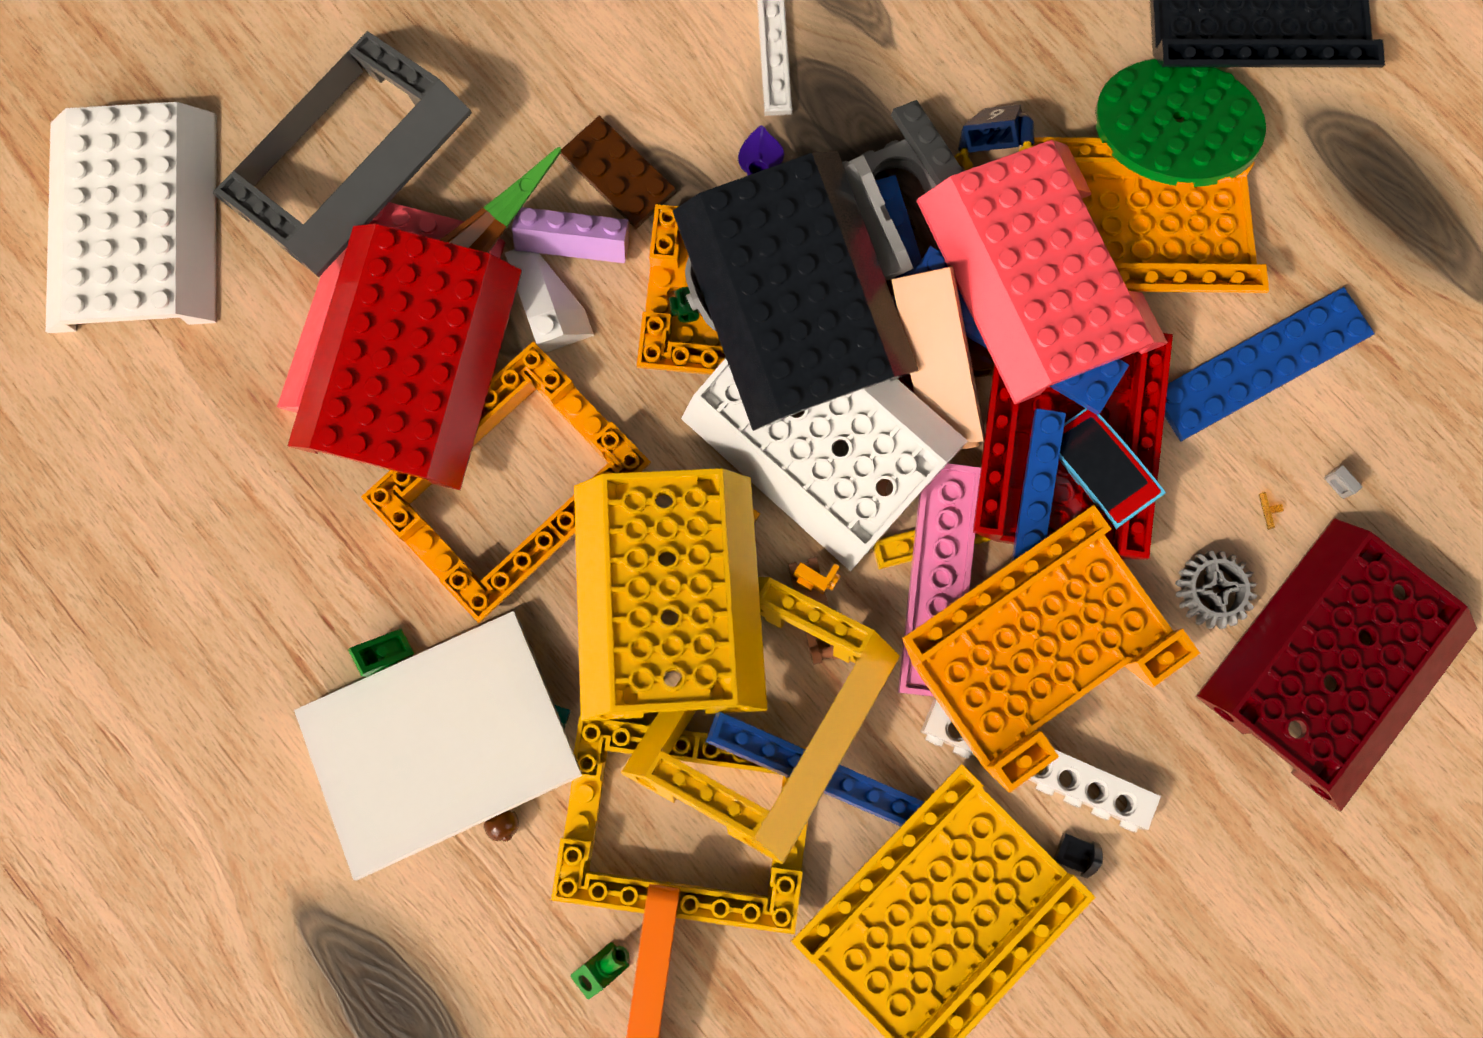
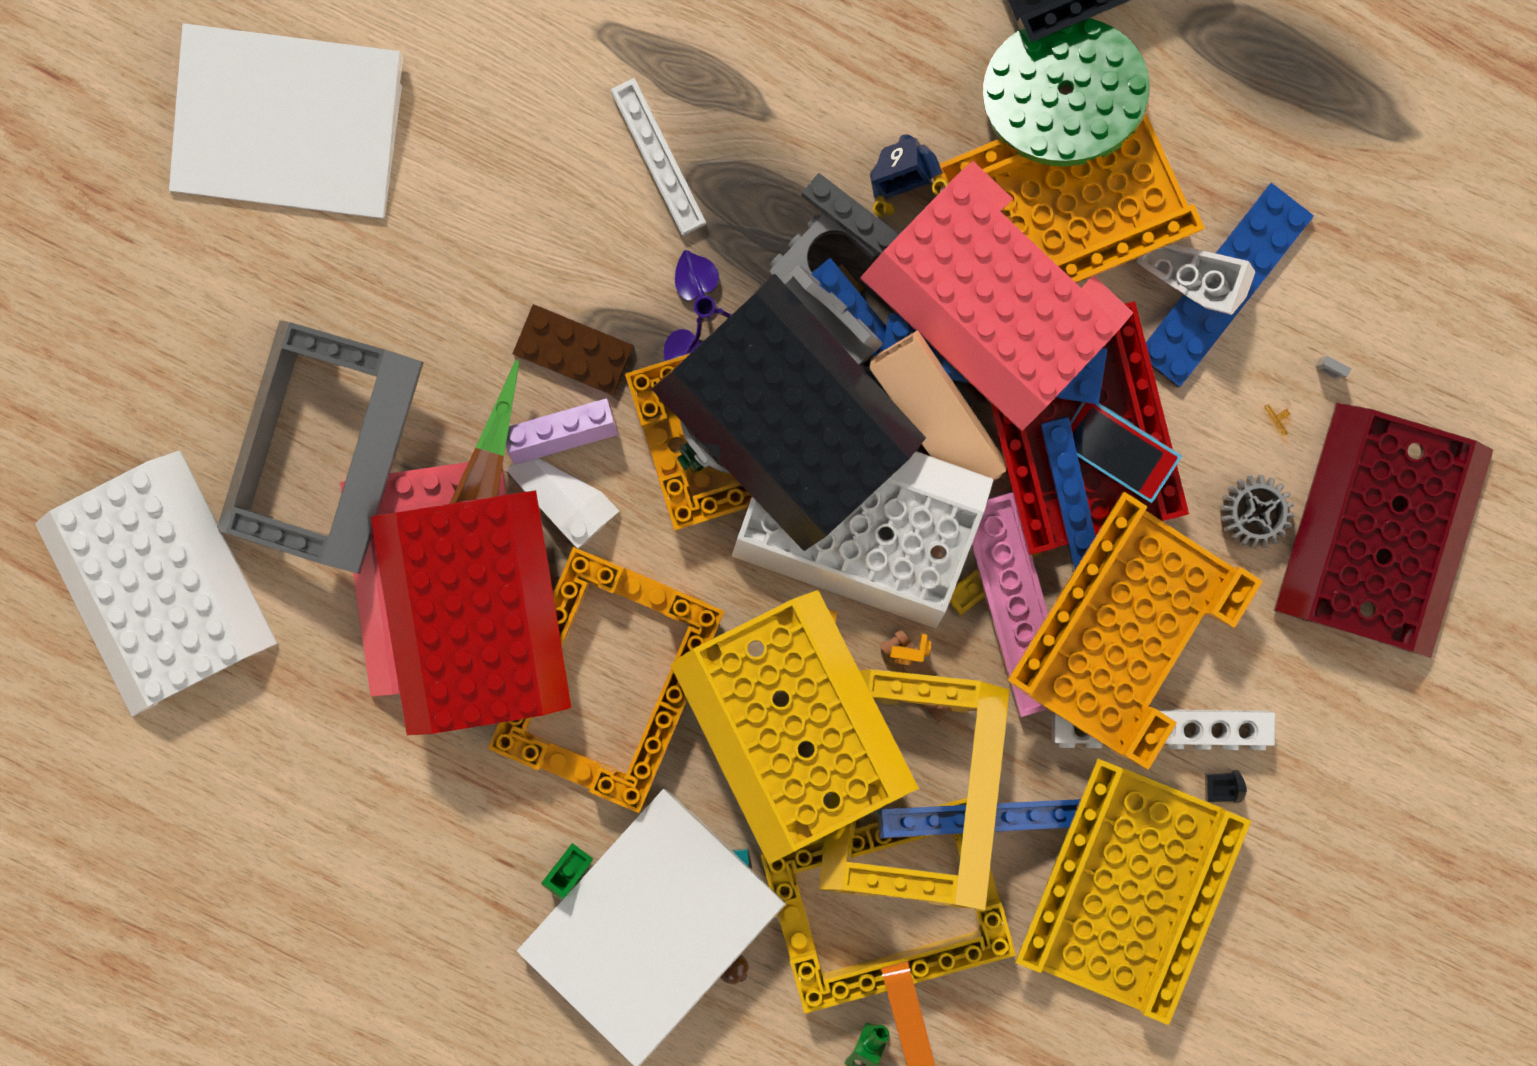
camera: 20 degrees left, 10 degrees up
none -> white wedge [1136,243,1255,315]

